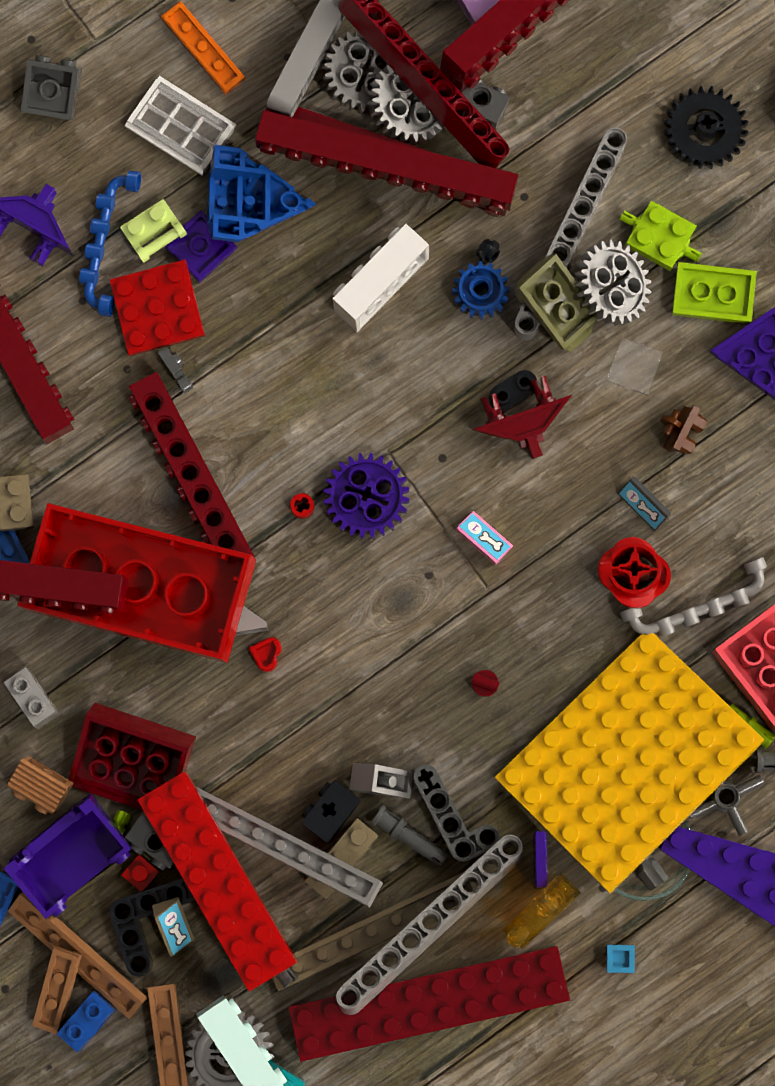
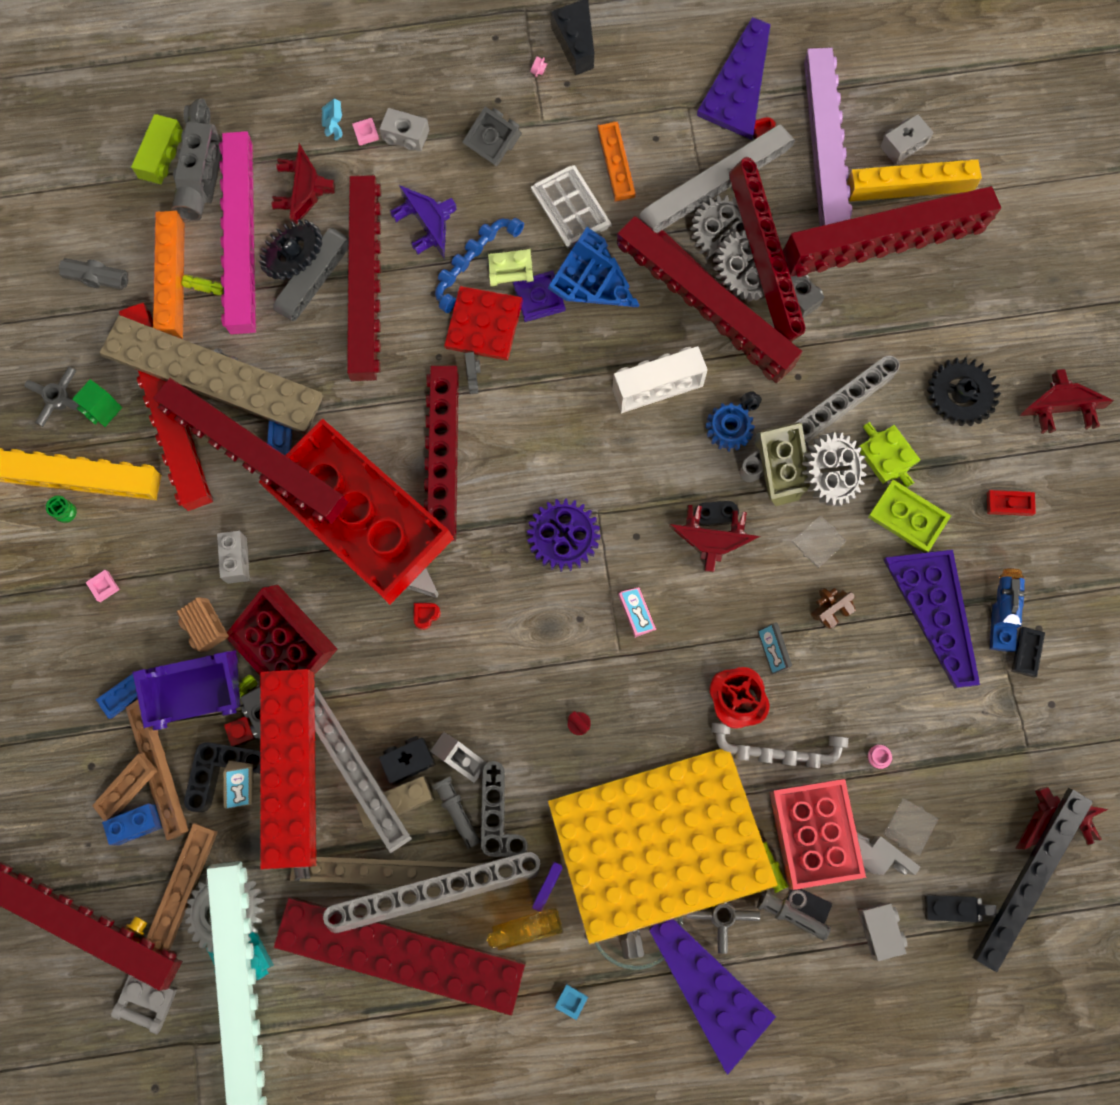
camera: 25 degrees right, 5 degrees down
red bush [290,493,315,519] -> none

